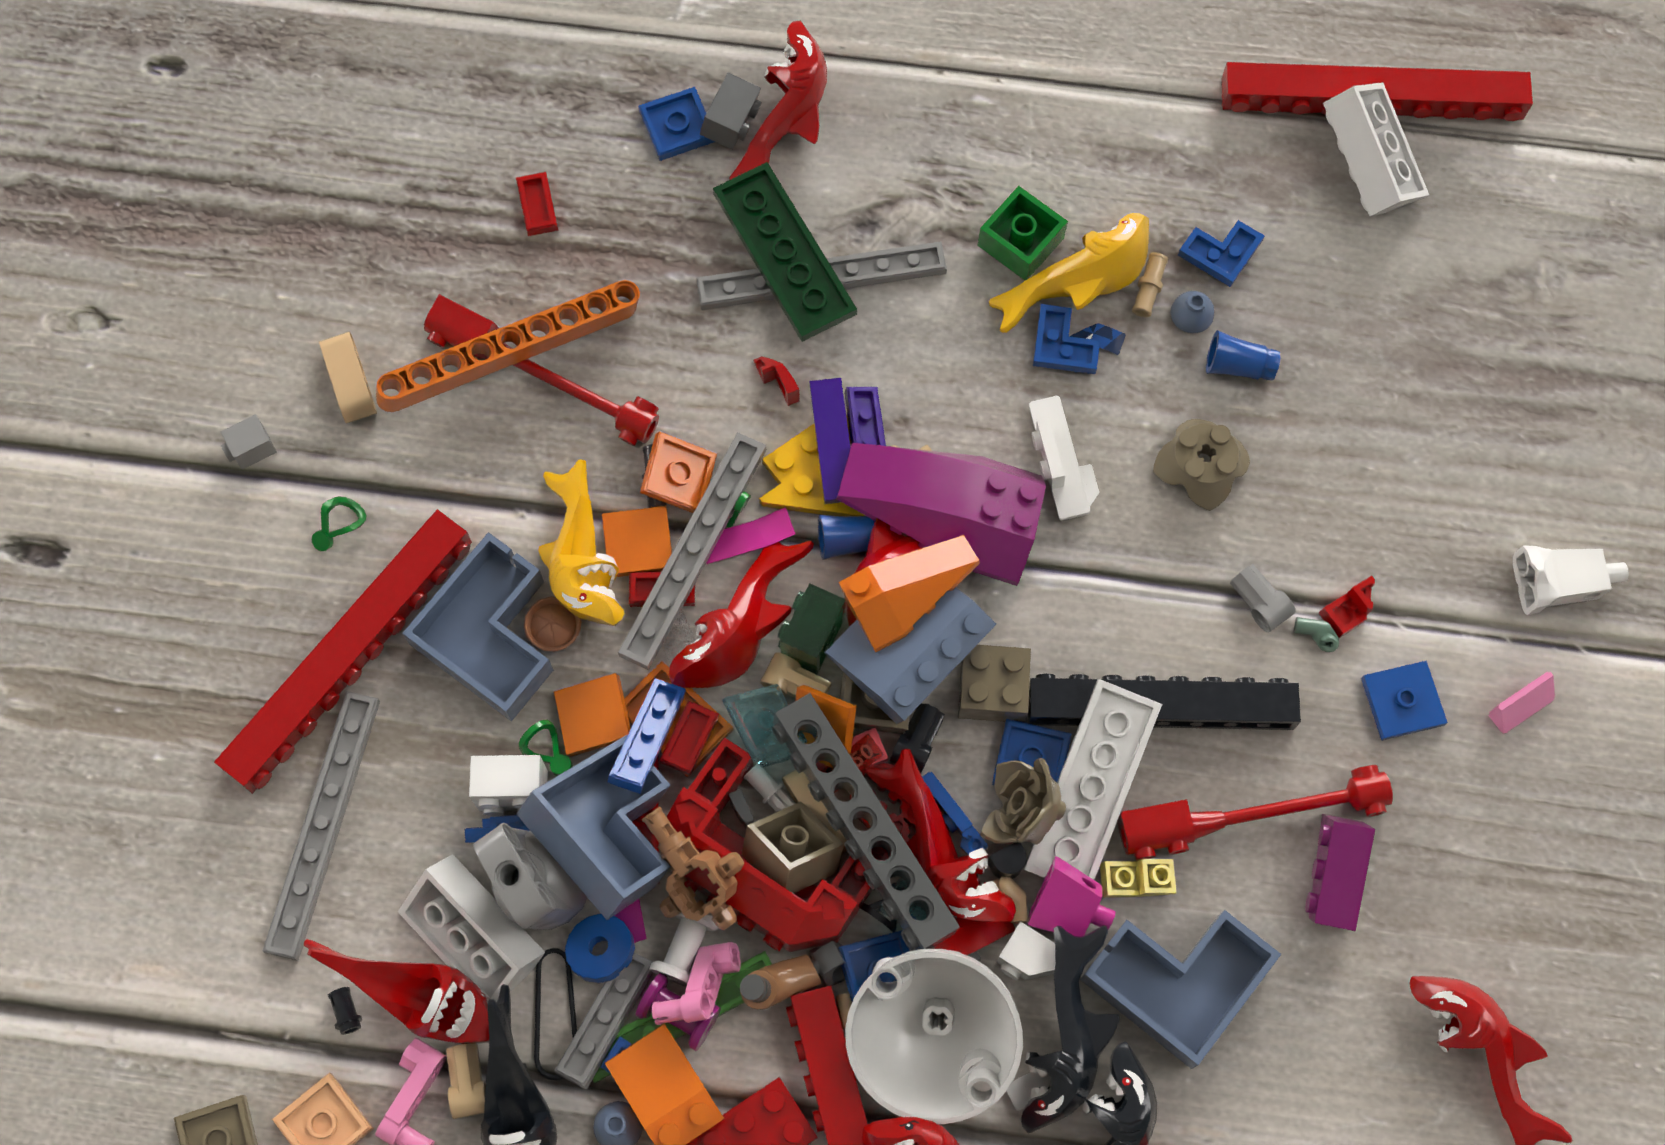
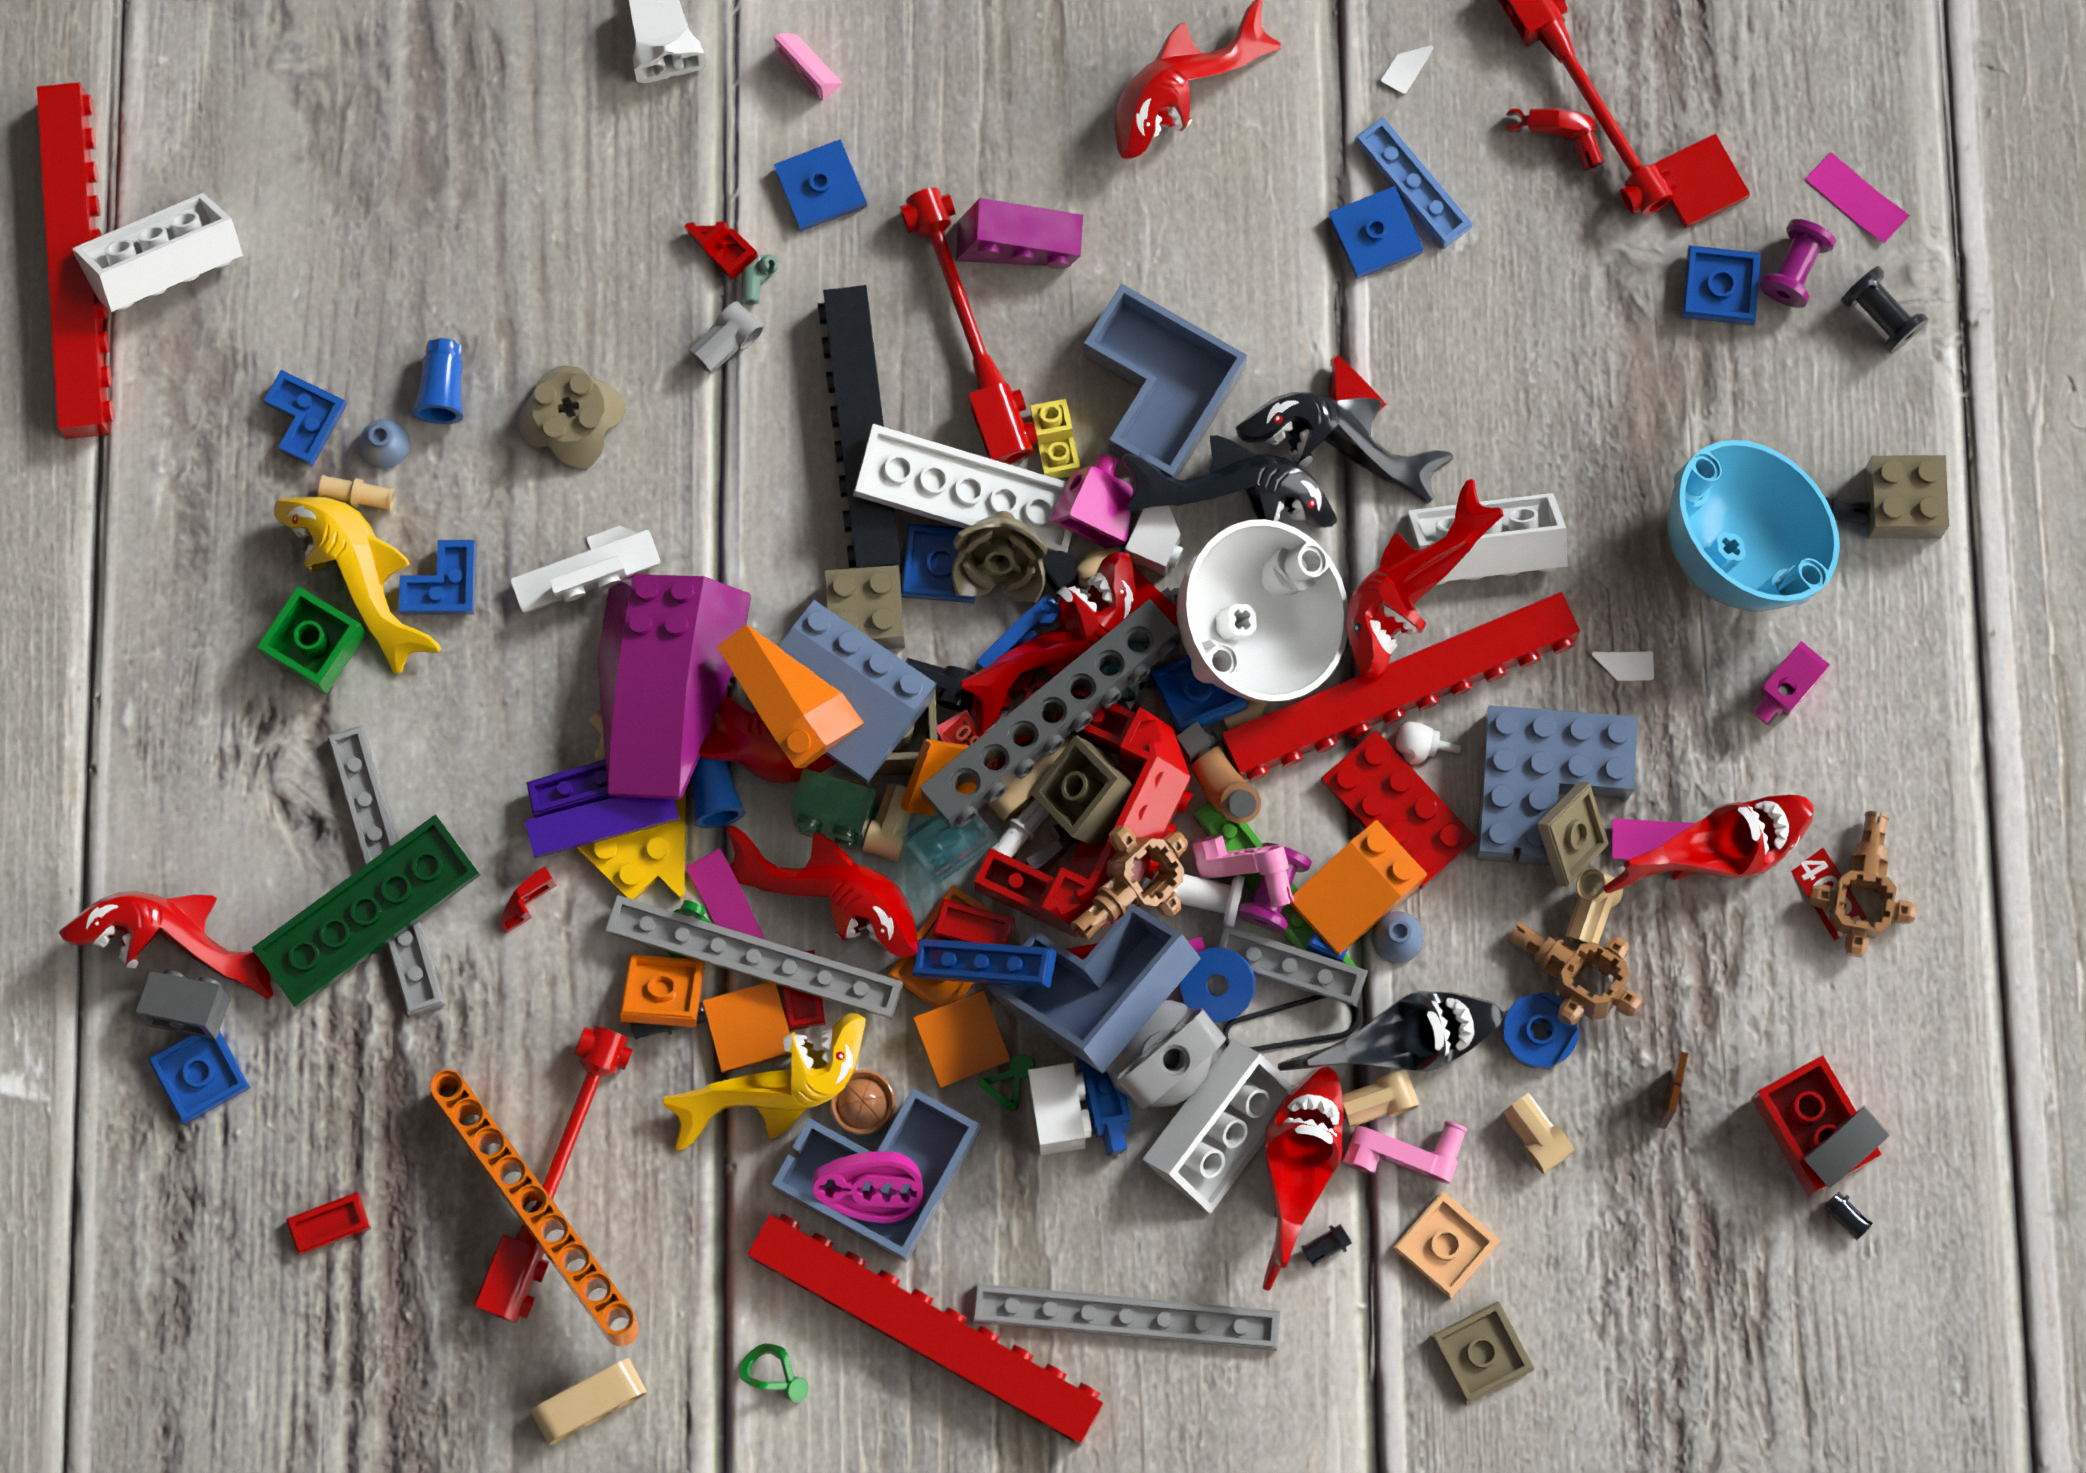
camera: 95 degrees left, 5 degrees up
dark blue sticker [1070,323,1126,355] -> none
none -> dark pink piece [812,1152,923,1223]

